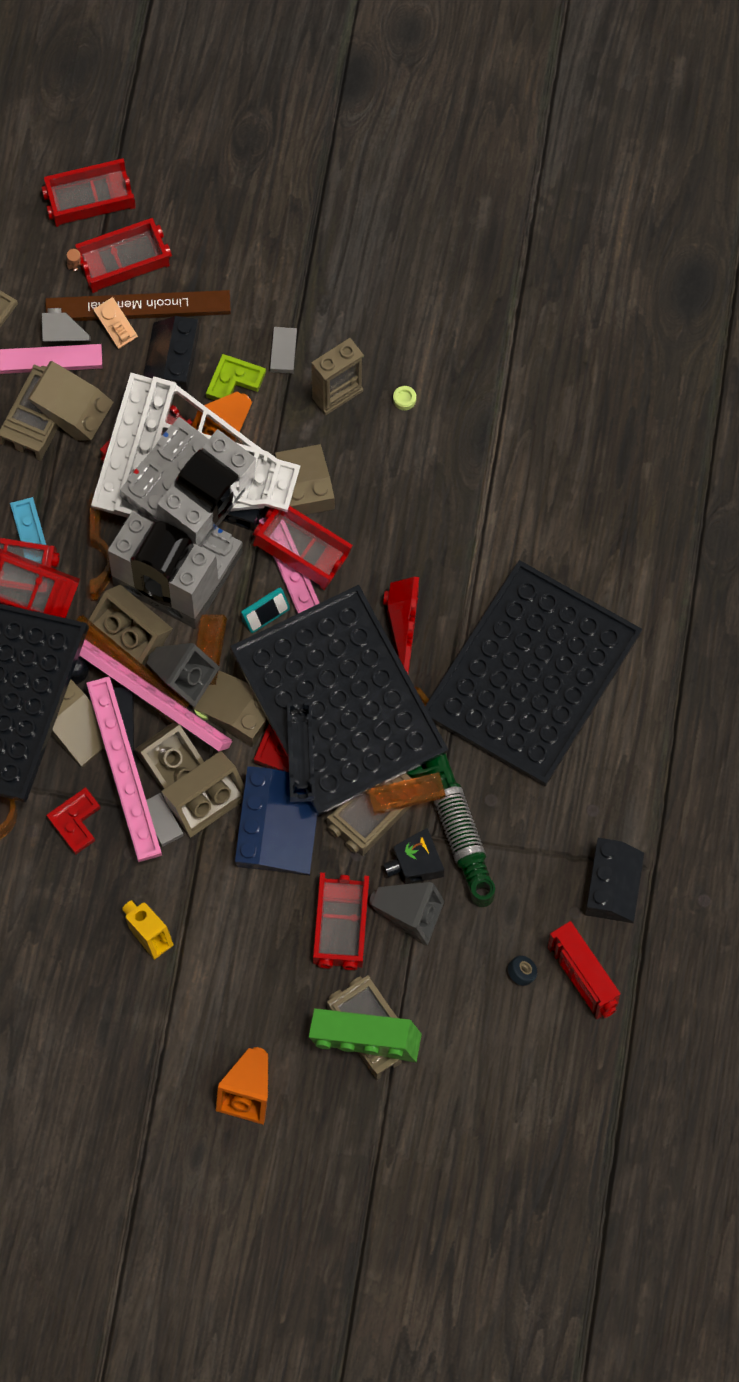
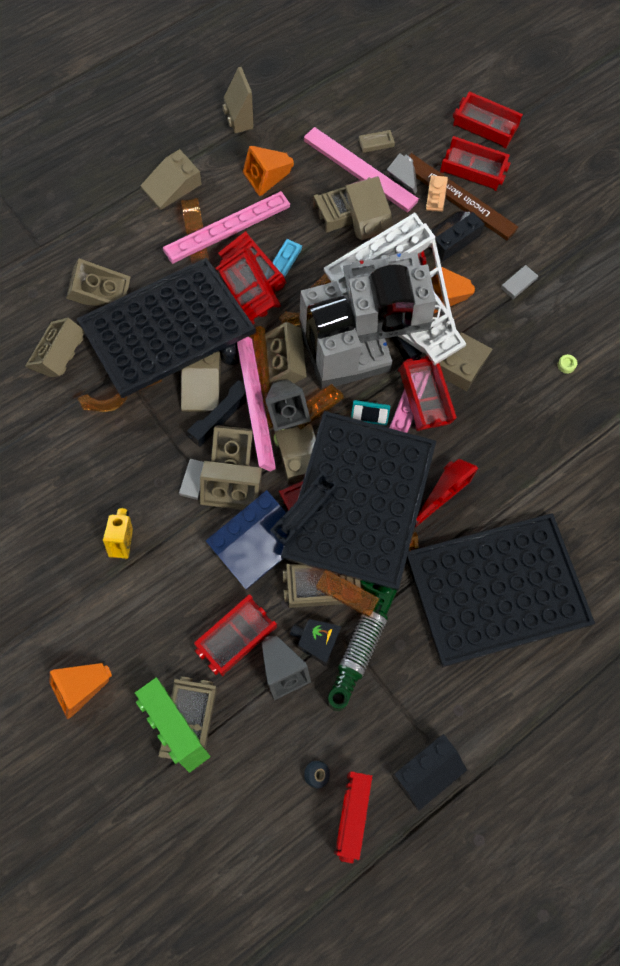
camera: 40 degrees right, 0 degrees up
red plate [46,787,101,855] -> none
nougat piece [67,249,81,272] -> none
bright pink tile [86,676,162,862] -> none
lime plate [206,354,266,400] -> none
dark tan door [311,338,364,416] -> none

